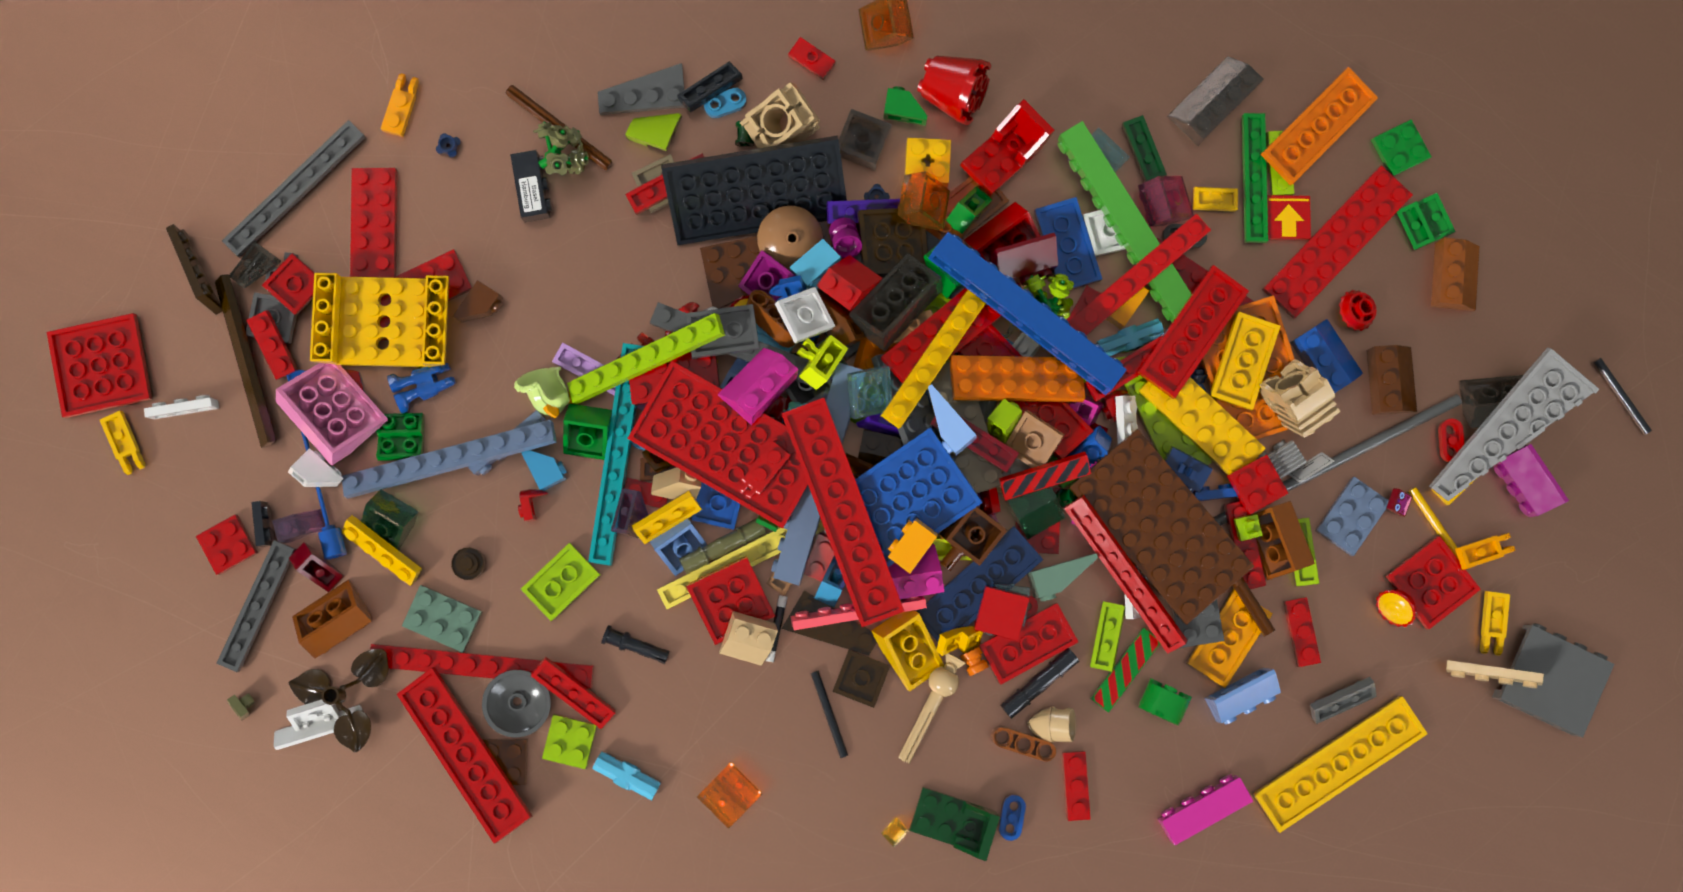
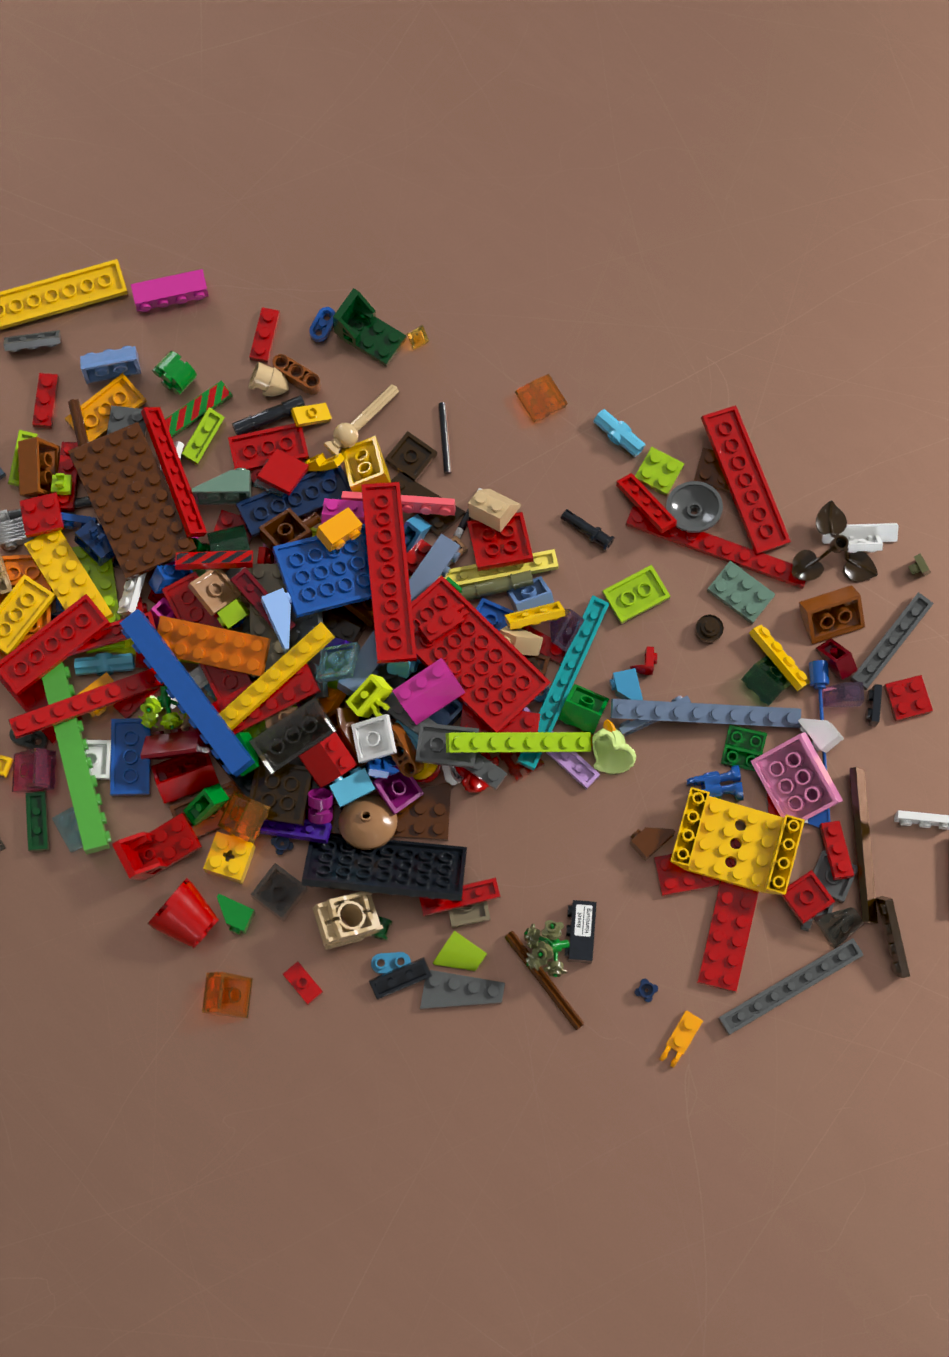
camera: 165 degrees left, 10 degrees down
orange wheel [960,646,989,676] -> none
none -> yellow plate [291,403,332,427]

